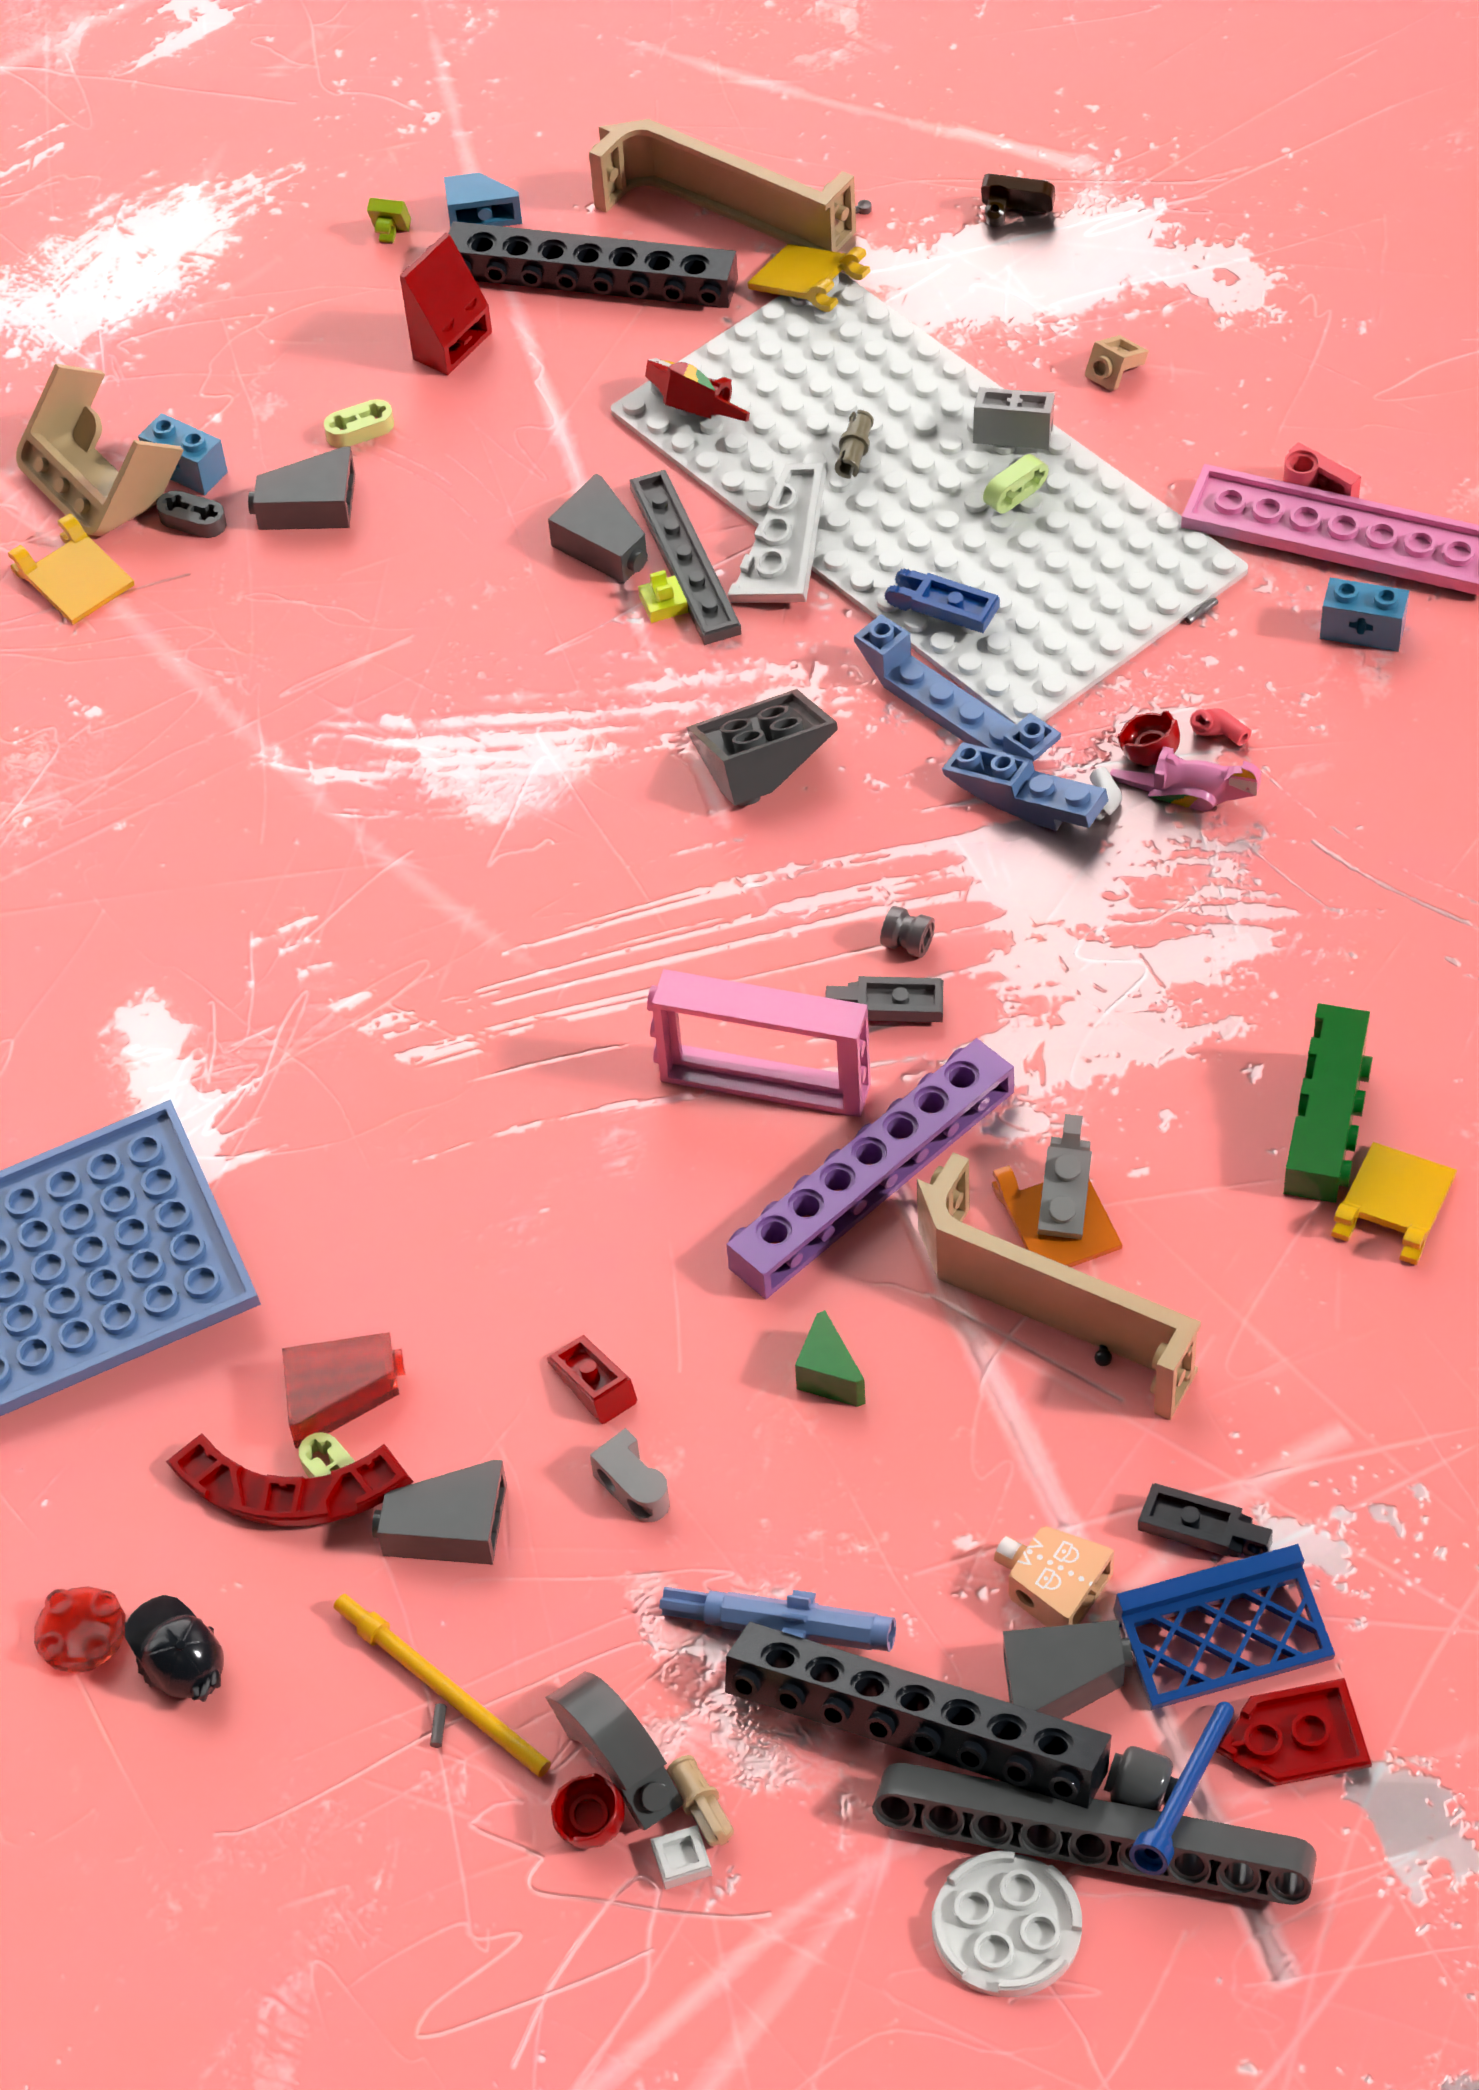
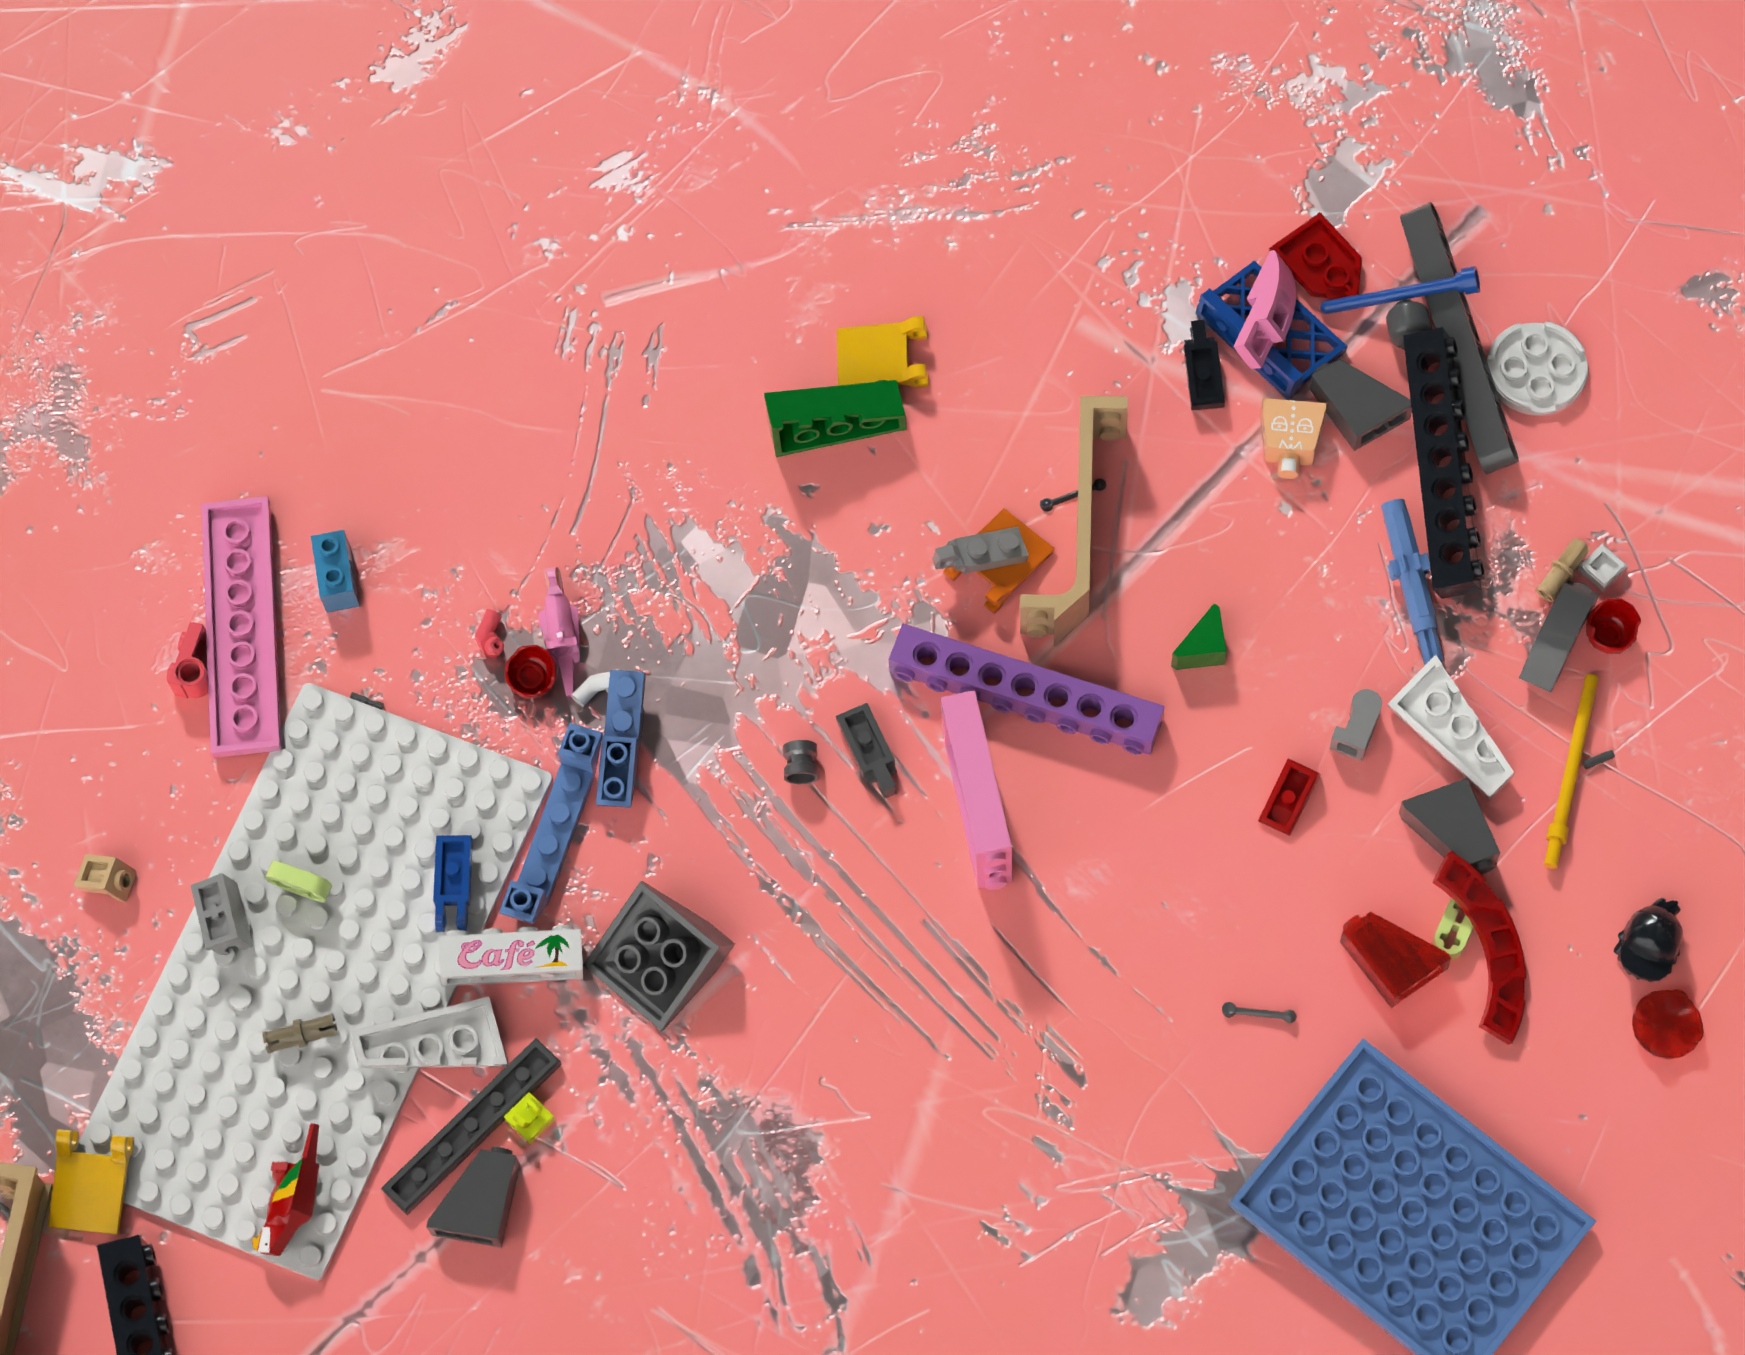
camera: 115 degrees left, 15 degrees up
none -> white brick [438,925,583,986]
none -> dark grey hinge [1222,1002,1297,1024]
none -> bright pink slope [1233,250,1296,369]
none -> white wing [1388,655,1515,800]

